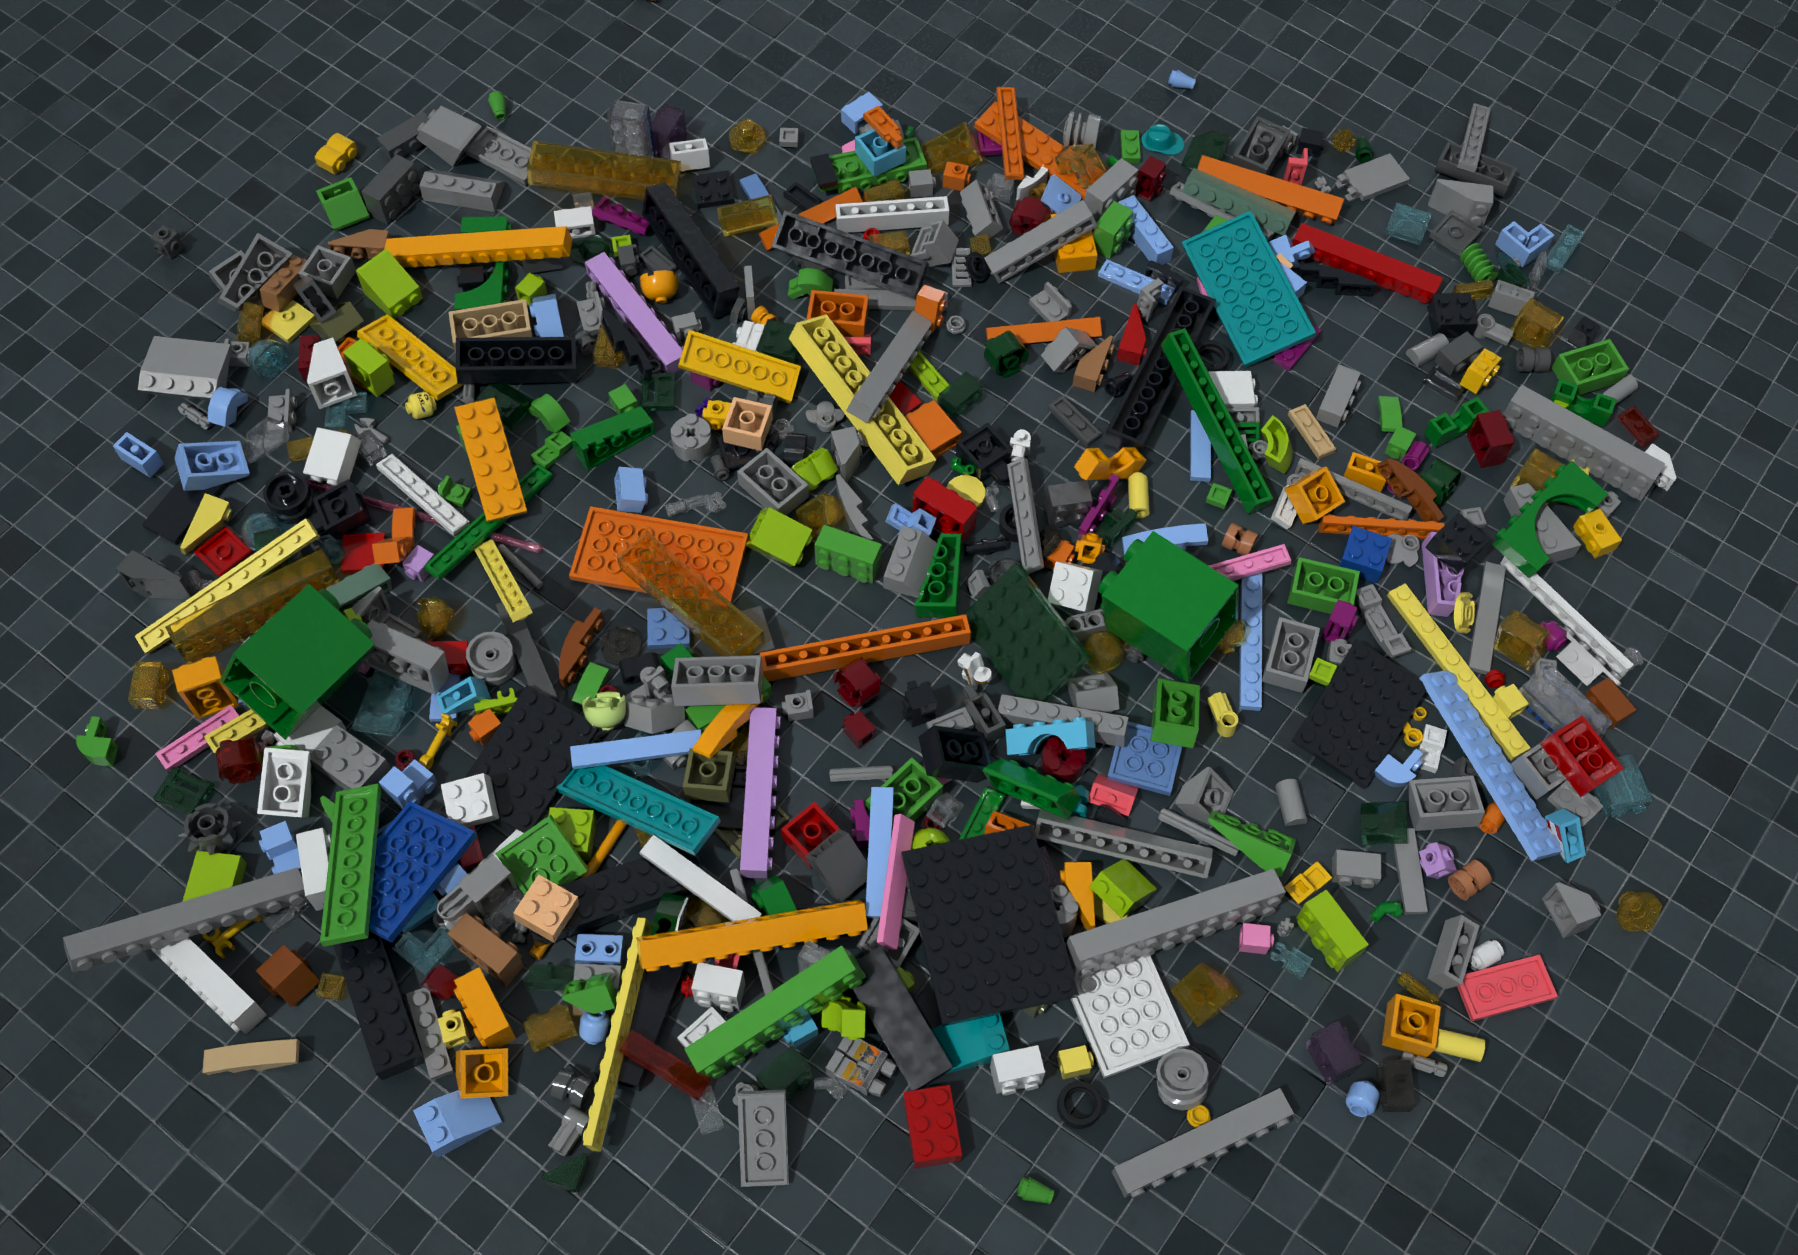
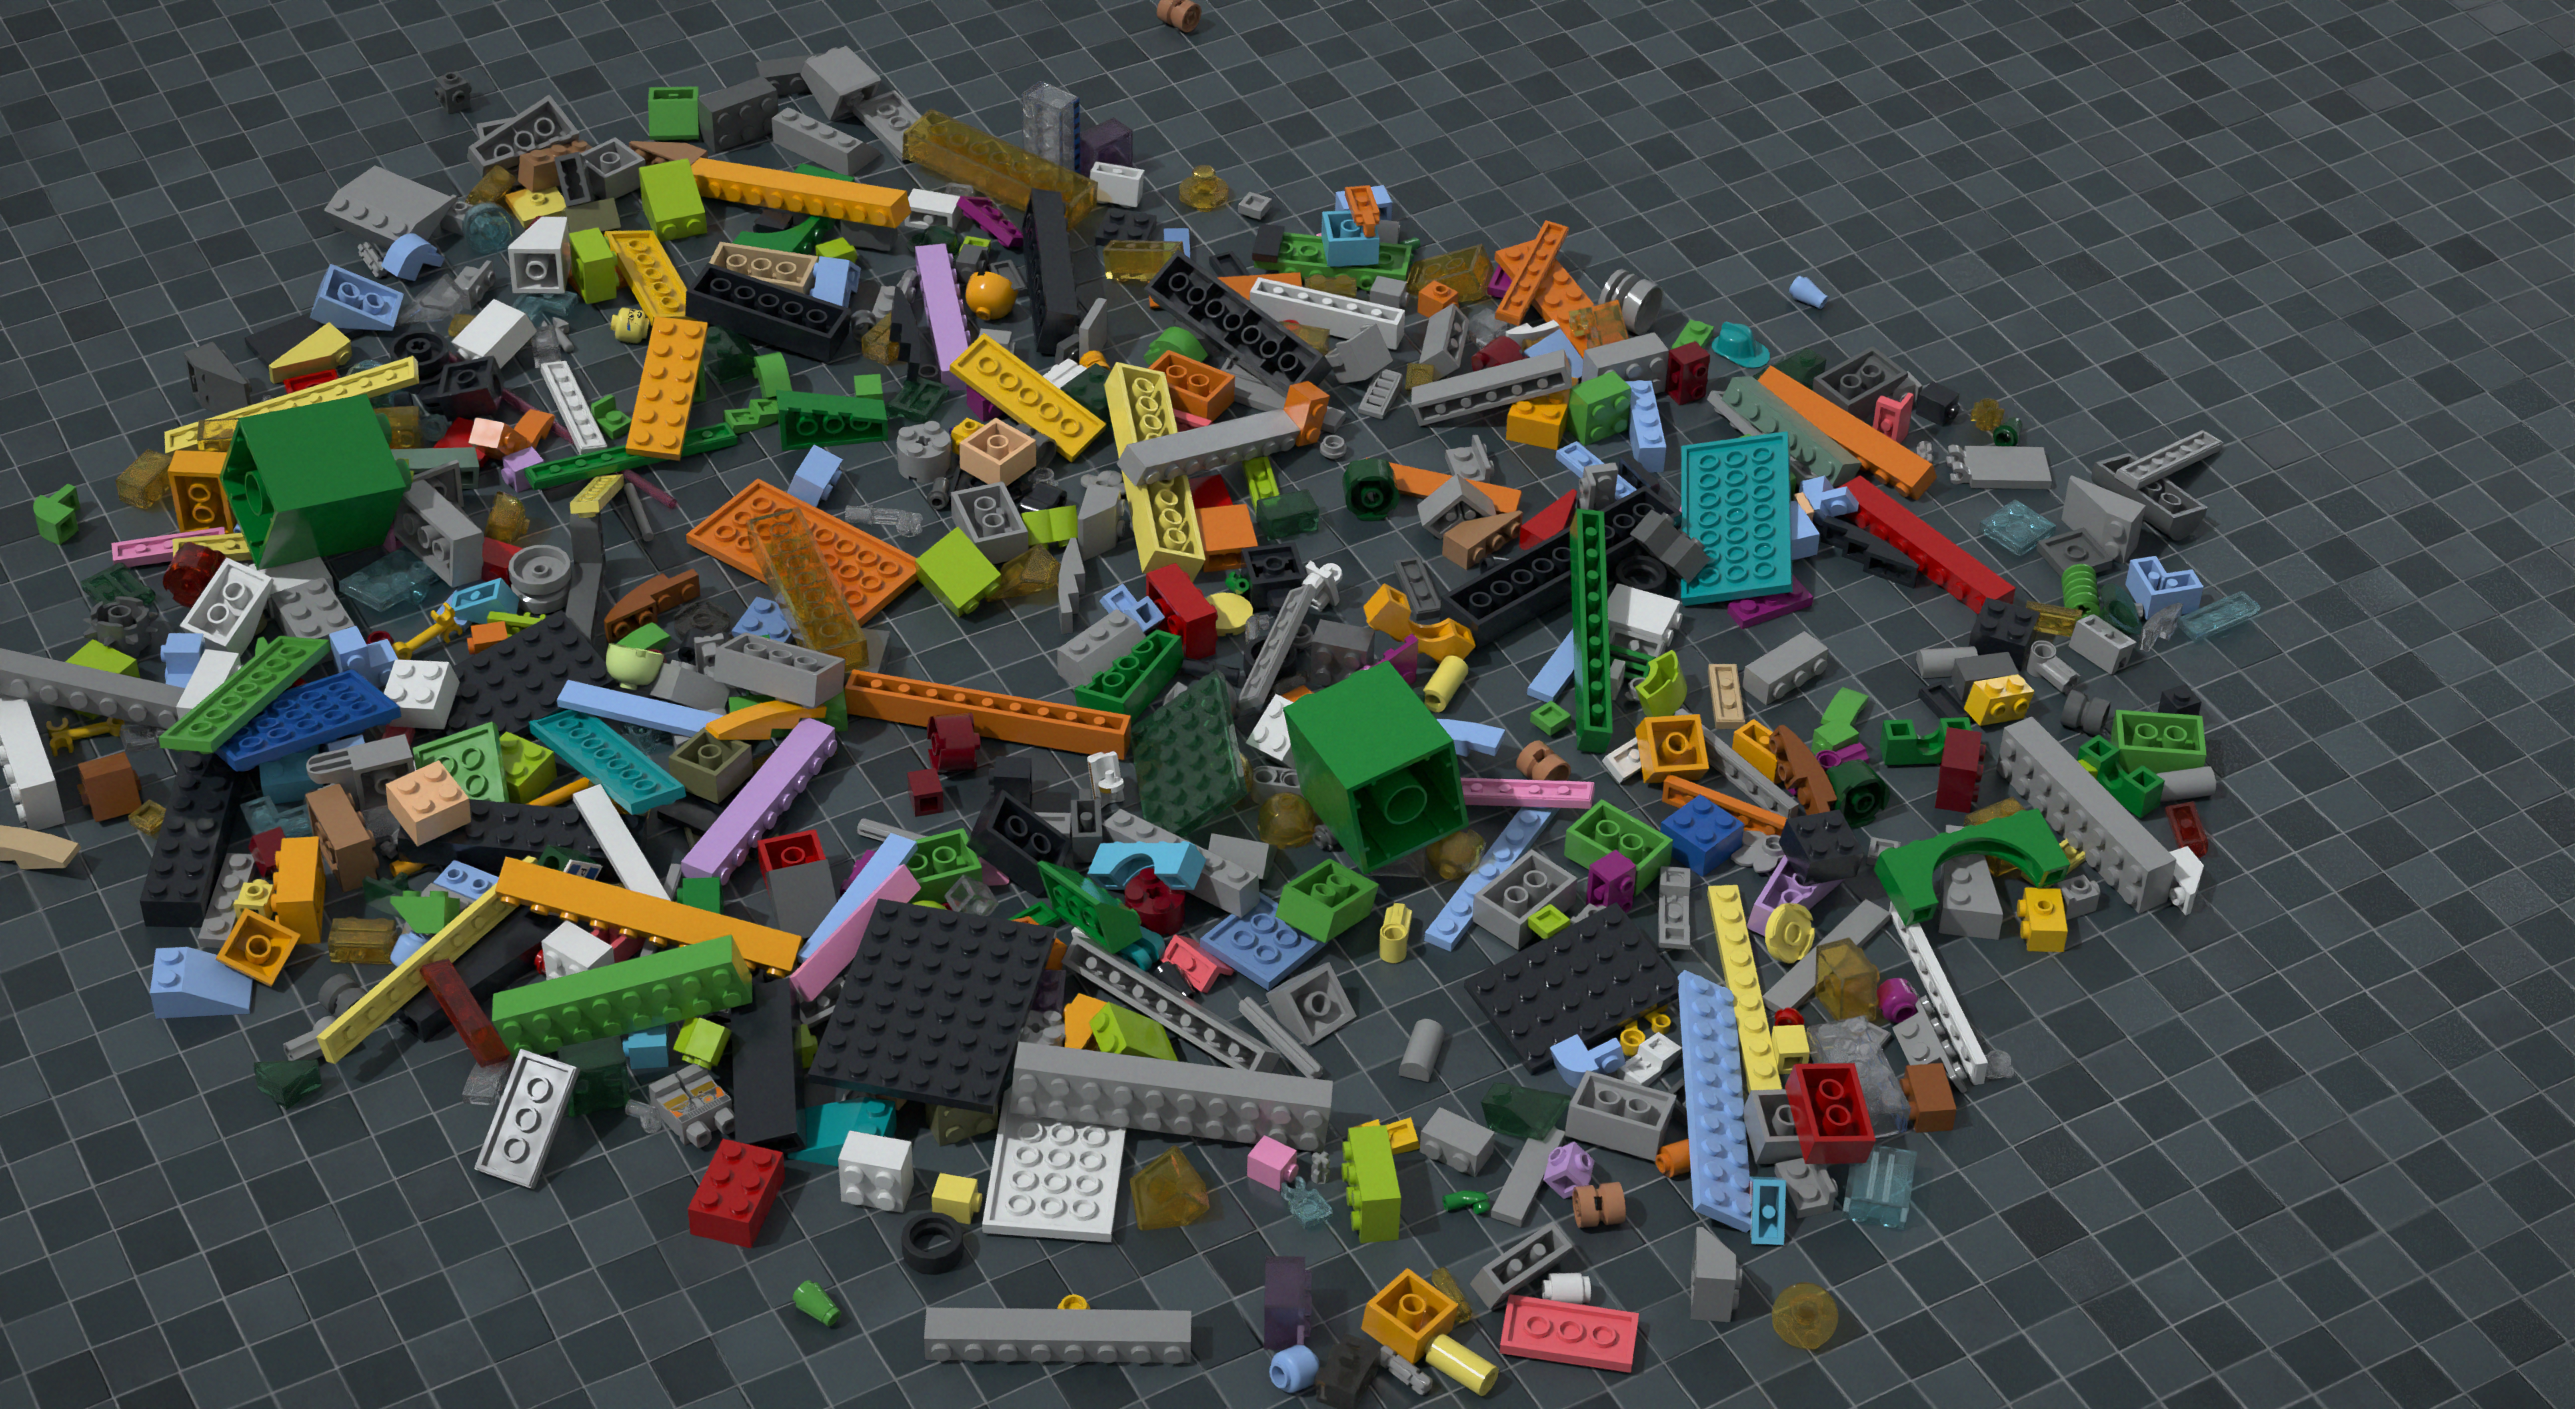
camera: 25 degrees right, 20 degrees down
light blue brick [113,432,164,478] -> none
yellow brick [314,133,358,175] -> none
bright green cone [488,91,506,120] -> none
light grey brick [781,690,814,722] -> none
bright green brick [815,525,882,584] -> none
black gear [963,252,988,282] -> none
light grey wheel [1156,1048,1208,1111] -> none
bright green wedge [1208,810,1296,877] -> none
clear yellow brick [1511,298,1565,350] -> none
none -> dark grey brick [1630,509,1710,584]

